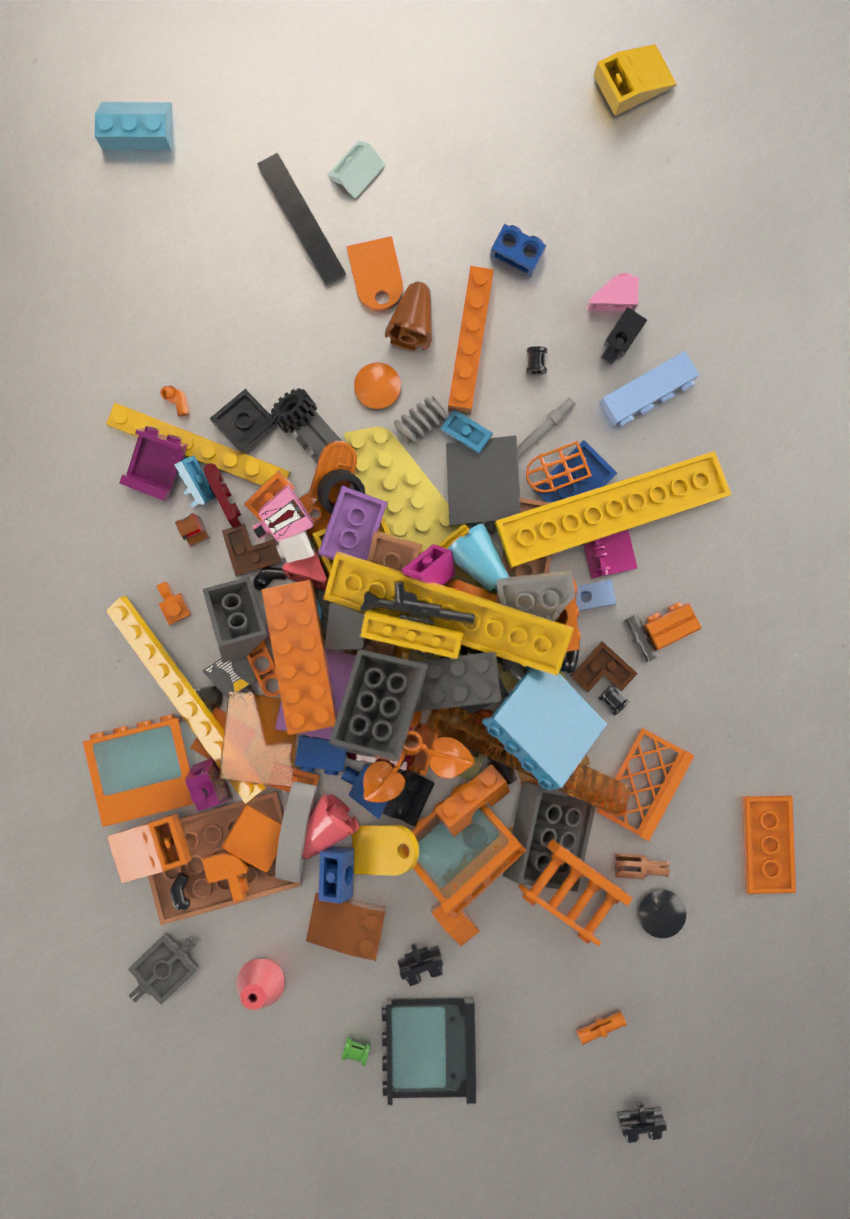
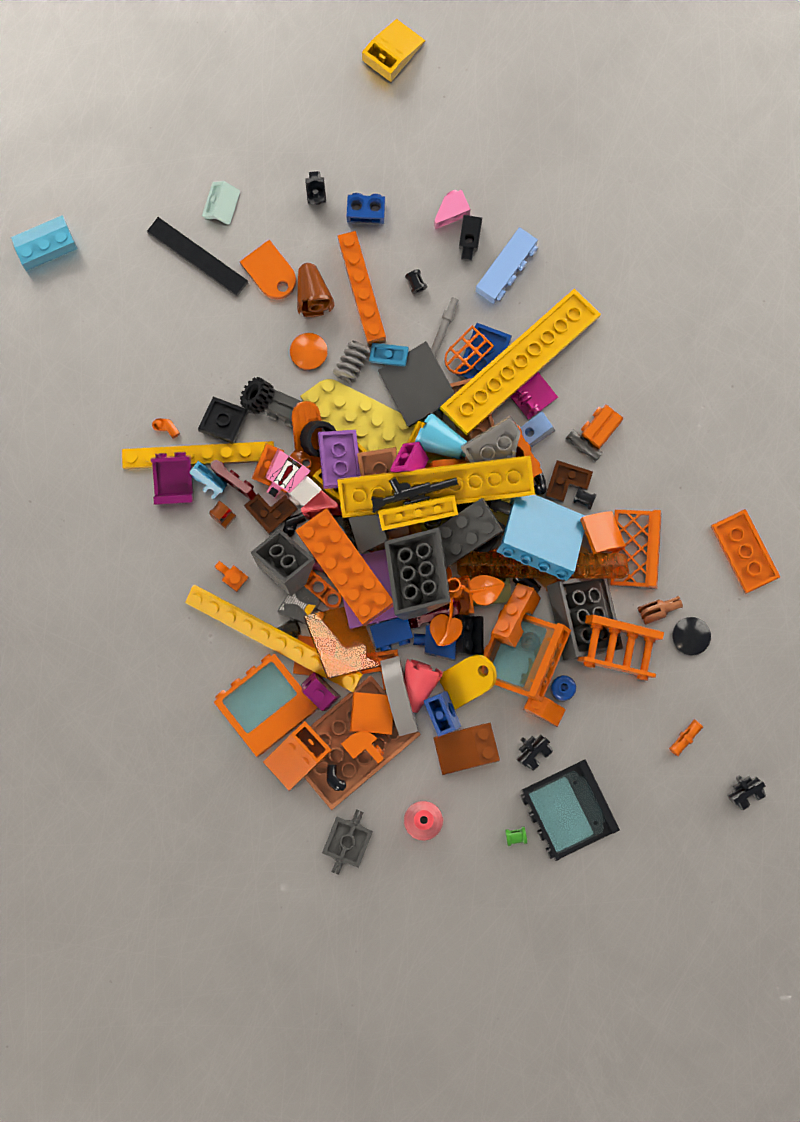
camera: 20 degrees left, 5 degrees down
none -> black hips [305,171,326,205]
none -> blue head [550,675,576,701]
none -> slope [580,511,626,555]

